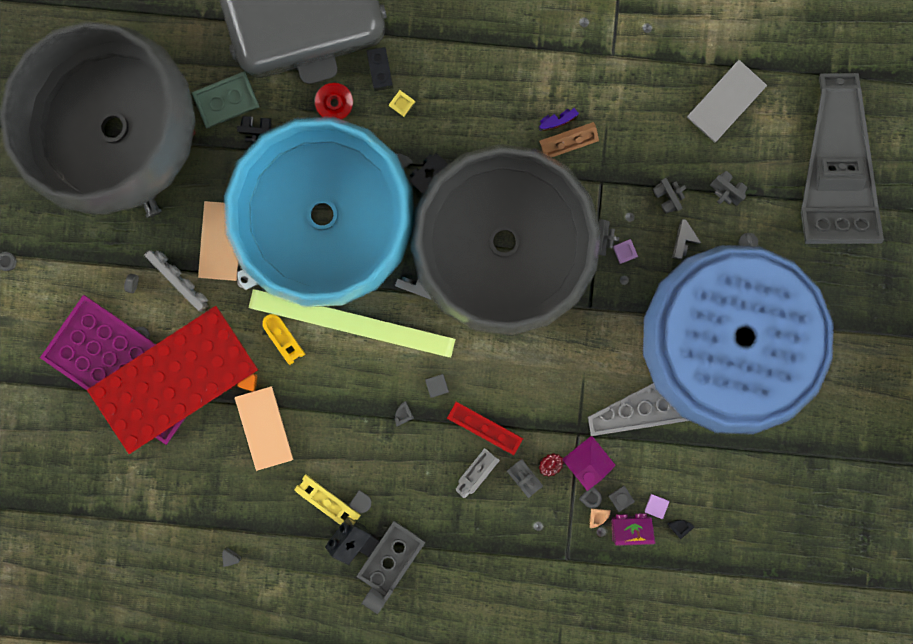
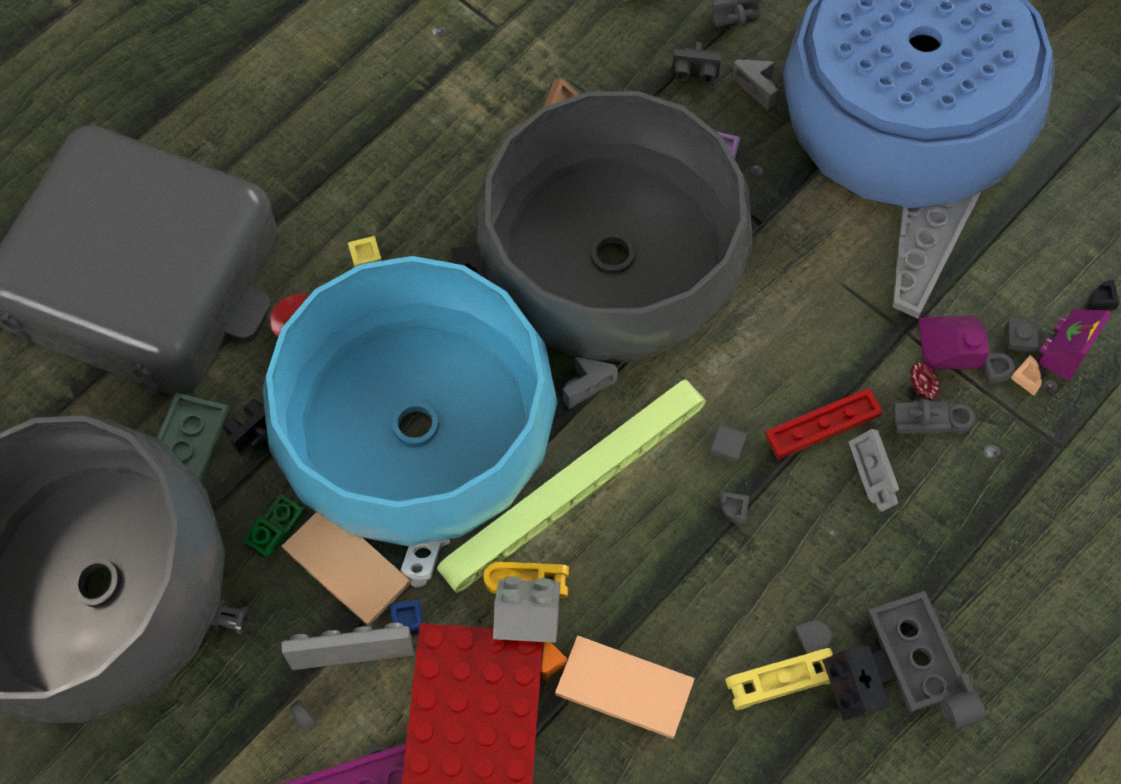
camera: 50 degrees left, 25 degrees down
black brick [367,47,393,92] -> none
dark purple slope [539,108,579,131] -> none
lavender tile [644,494,670,519] -> none
none -> green slope [242,493,307,557]
none -> blue tile [390,600,424,634]
none -> light grey brick [493,577,560,642]
none -> dark grey tile [948,403,975,434]

